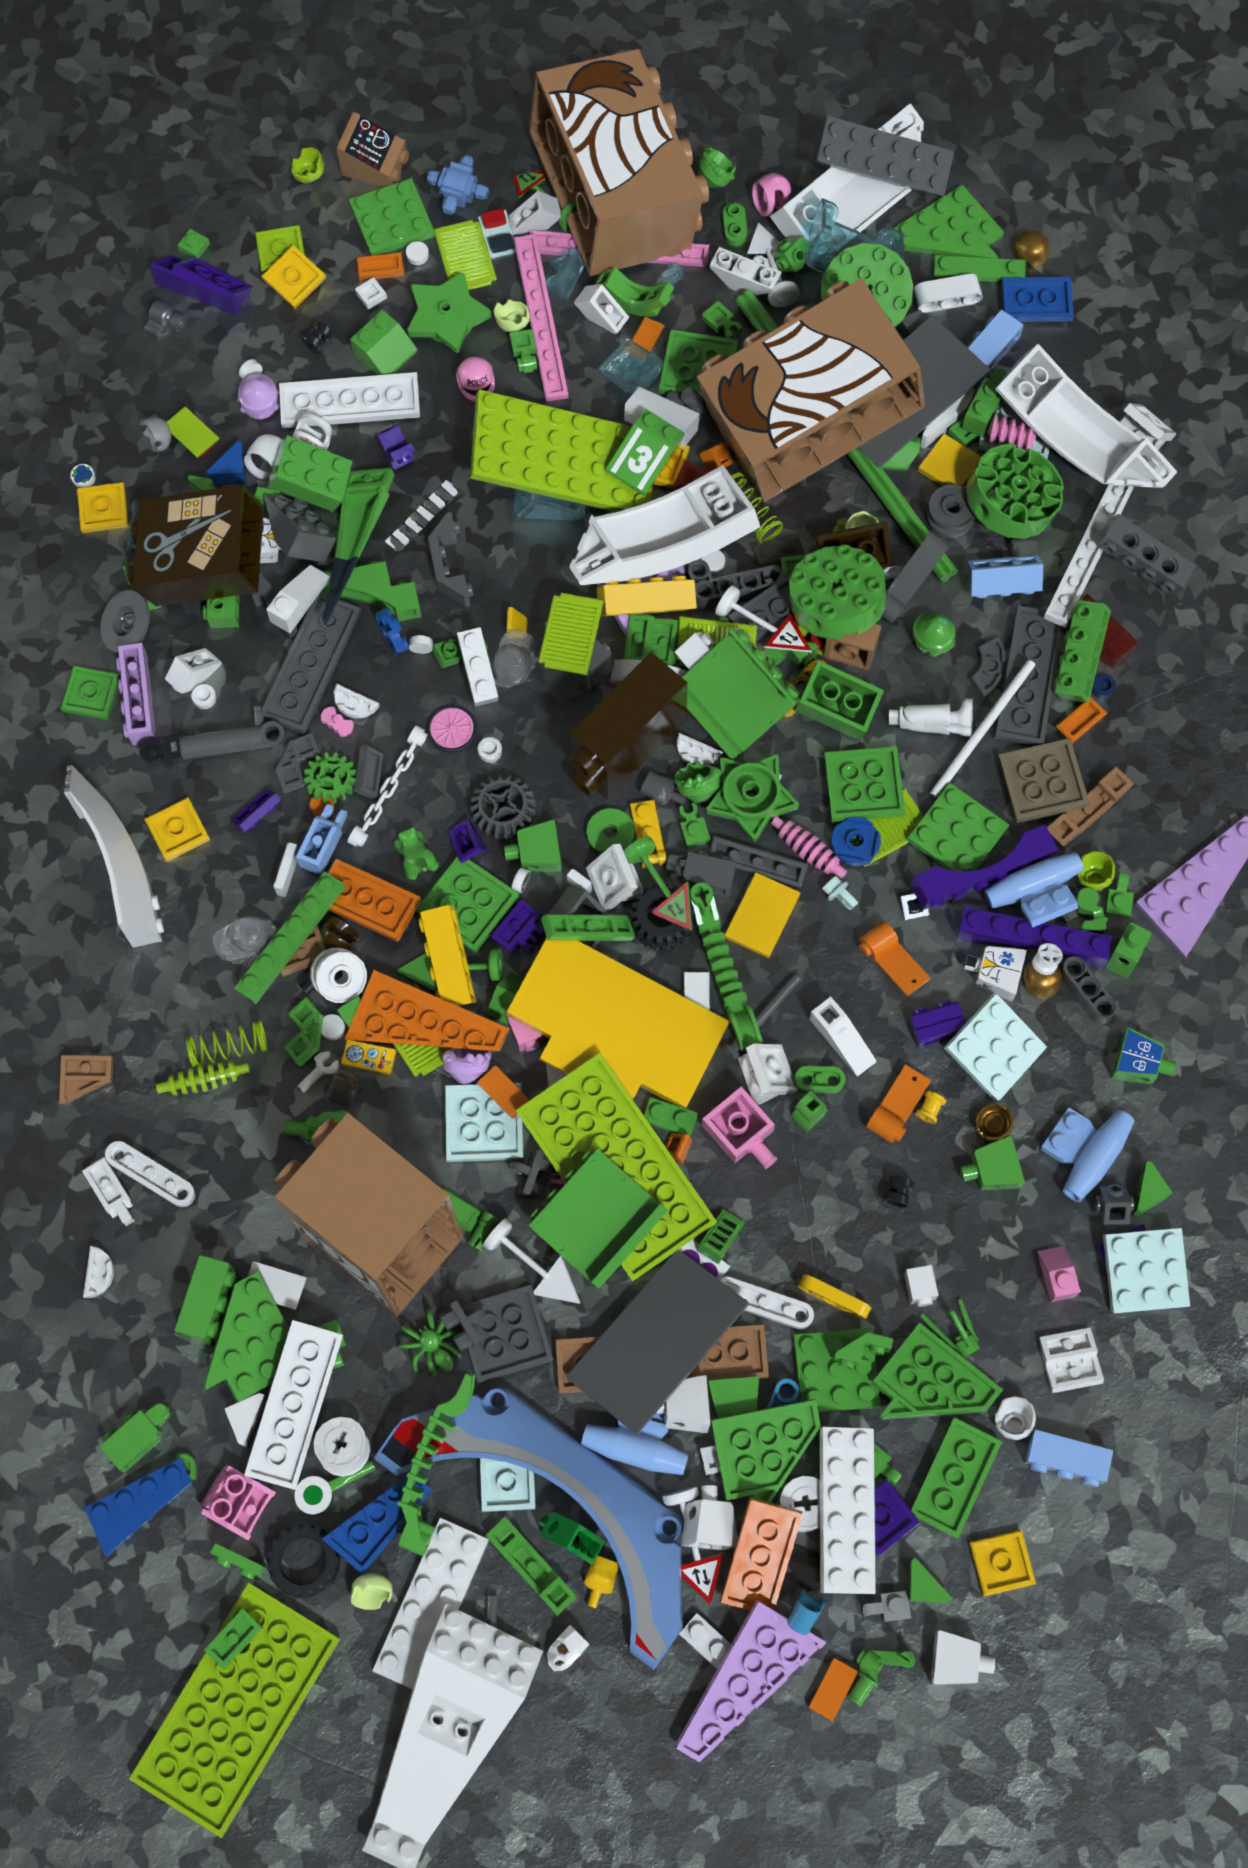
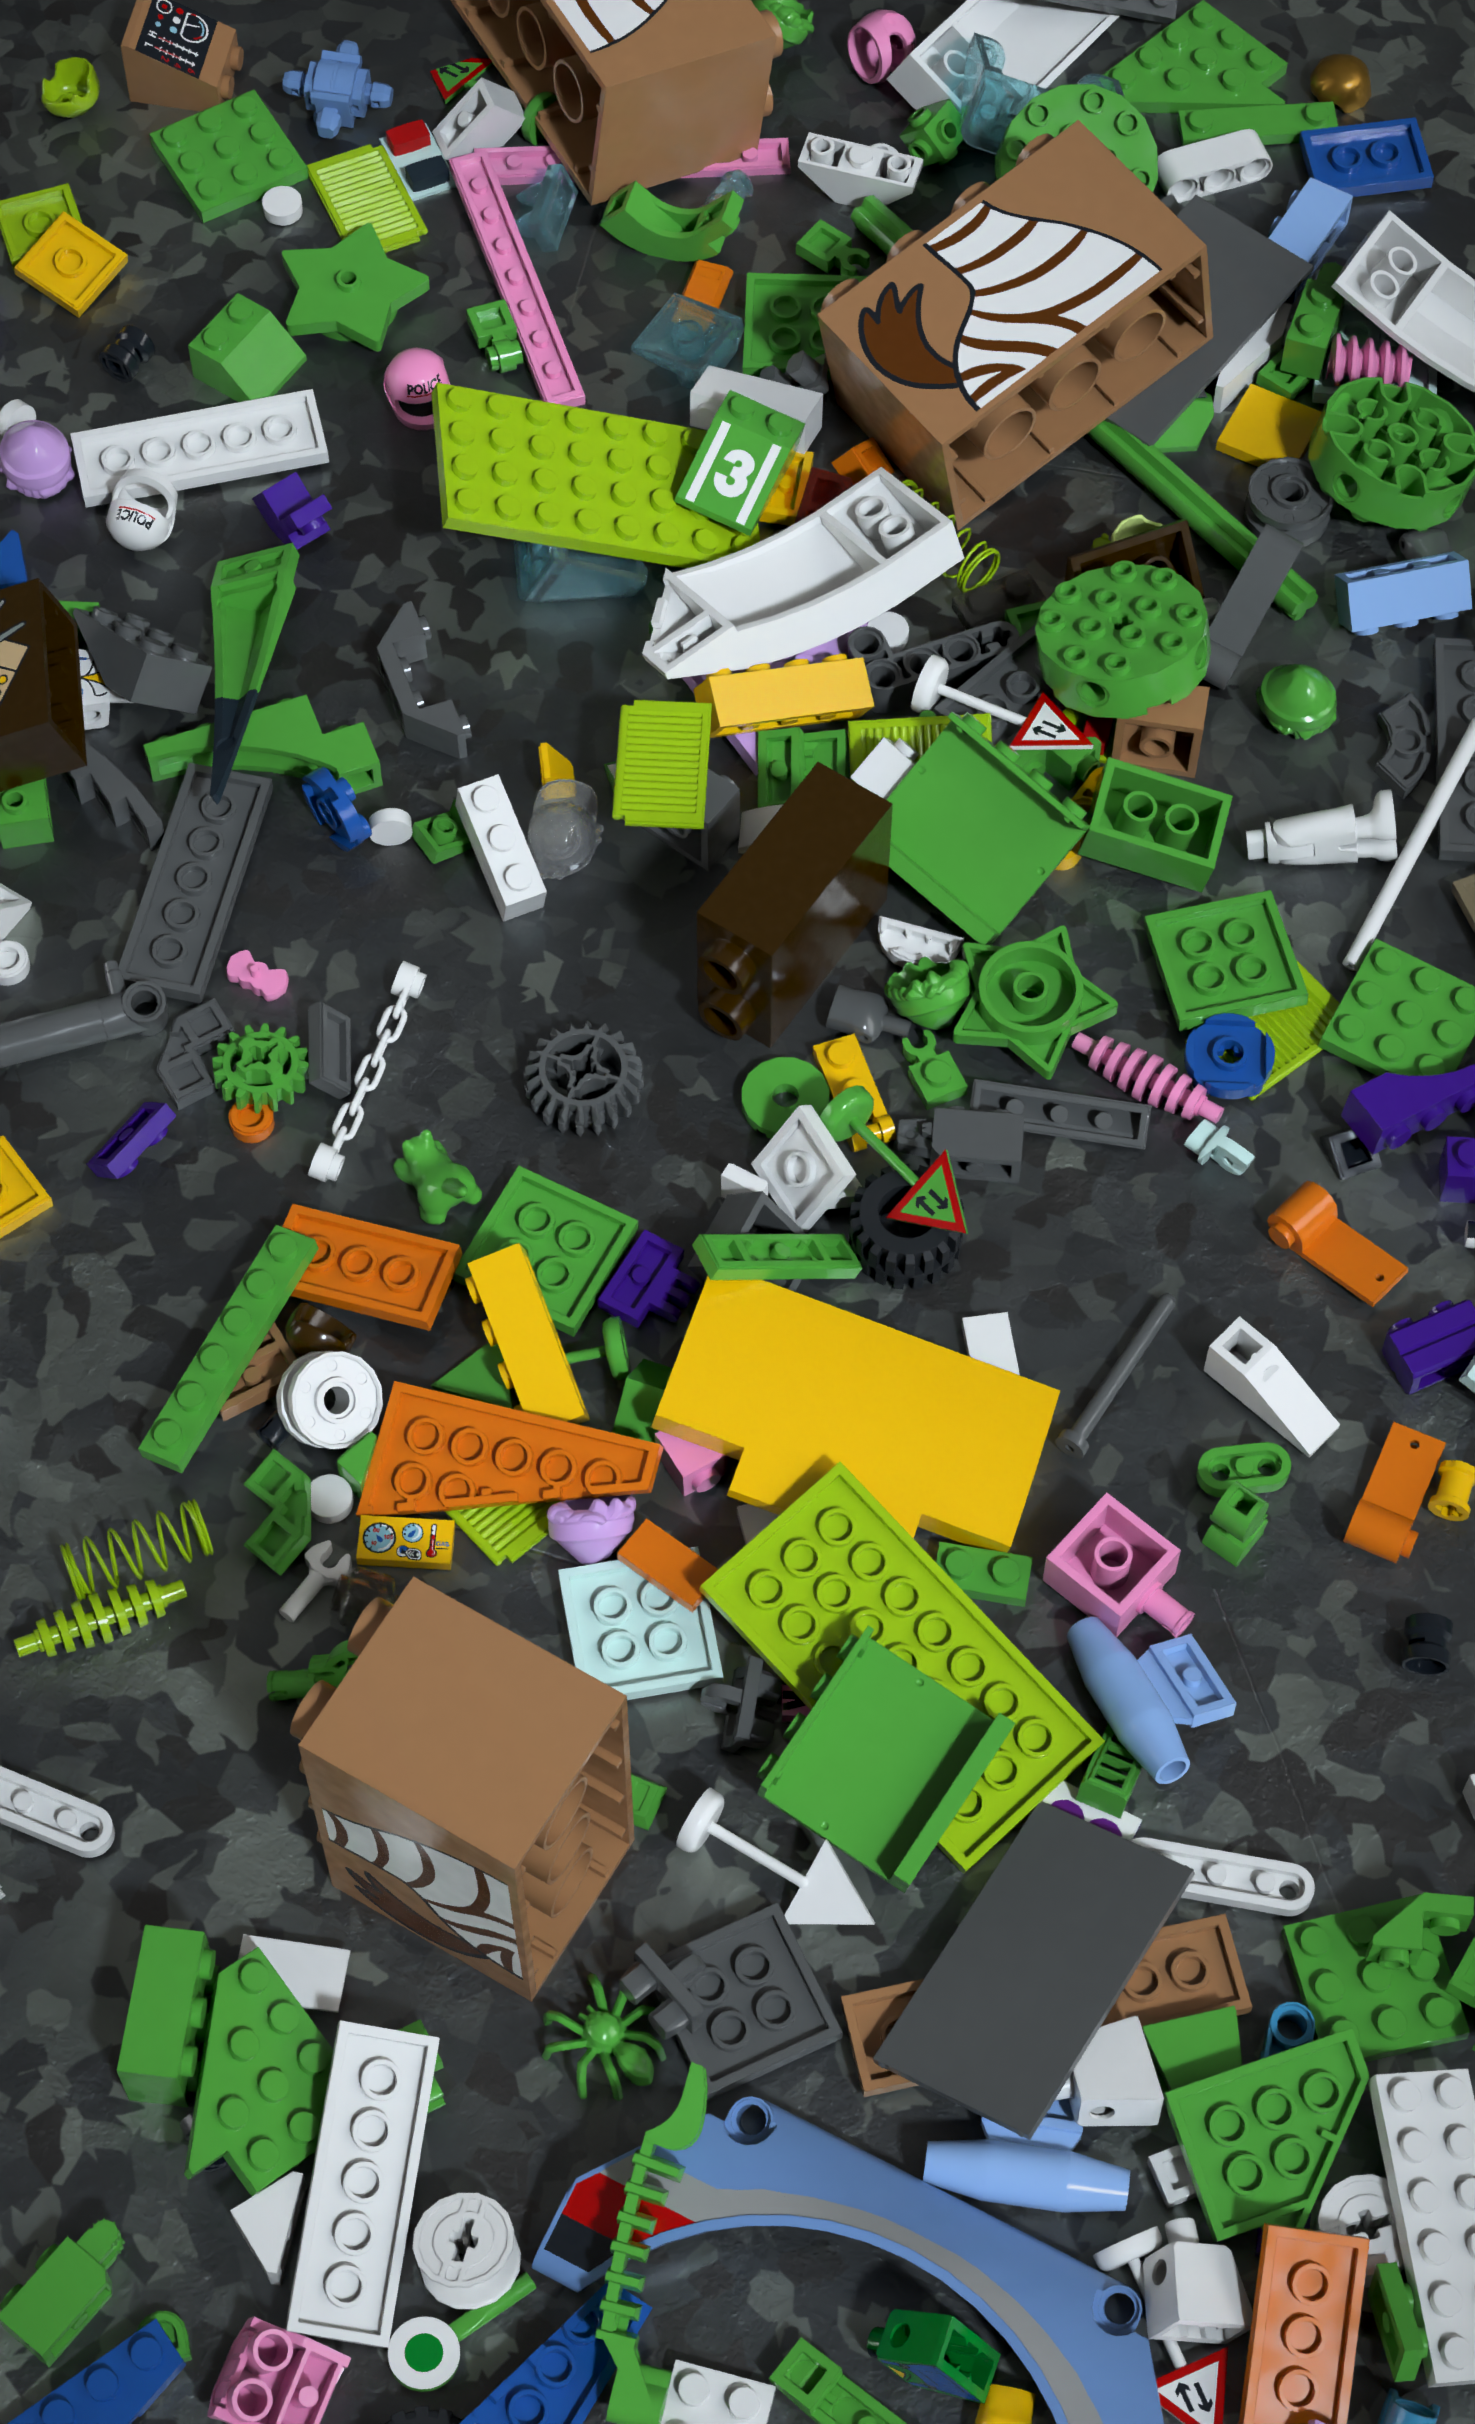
camera: 10 degrees left, 10 degrees down
clear hair [213,916,277,965] -> none
white helmet [244,434,283,480] -> none
white slope [266,565,330,633] -> none
bright green brick [268,435,353,512] -> none
white tile [273,843,299,897] -> none
light blue hinge [296,804,348,875] -> none
white plate [334,684,380,719] -> none
white plate [355,277,387,309] -> none
orange tile [357,252,404,281] -> none
sticker [385,480,460,553] -> none
bright pink wheel [427,705,477,753] -> none
dark purple slope [448,818,489,863] -> none
bright green pin [467,1211,501,1251] -> none
white tile [478,737,502,762] -> none
light aqua plate [480,1458,536,1512] -> none
yellowish green hair [493,299,530,333] -> none
bright green torso [504,820,562,872] -> none
white tile [512,868,530,893] -> none
white slope [574,284,629,334] -> none
orange slope [665,1132,692,1164] -> none
bright green piece [690,883,763,1051] -> none
bright green plate [723,203,747,247] -> none
yellow tile [725,873,800,959] -> none
white bracket [738,1044,798,1105] -> none
white piece [747,223,800,308] -> none
yellow beam [798,1274,871,1320] -> none
none -> light blue plate [1067,1617,1236,1784]
none -> bright green plate [1367,2262,1428,2382]

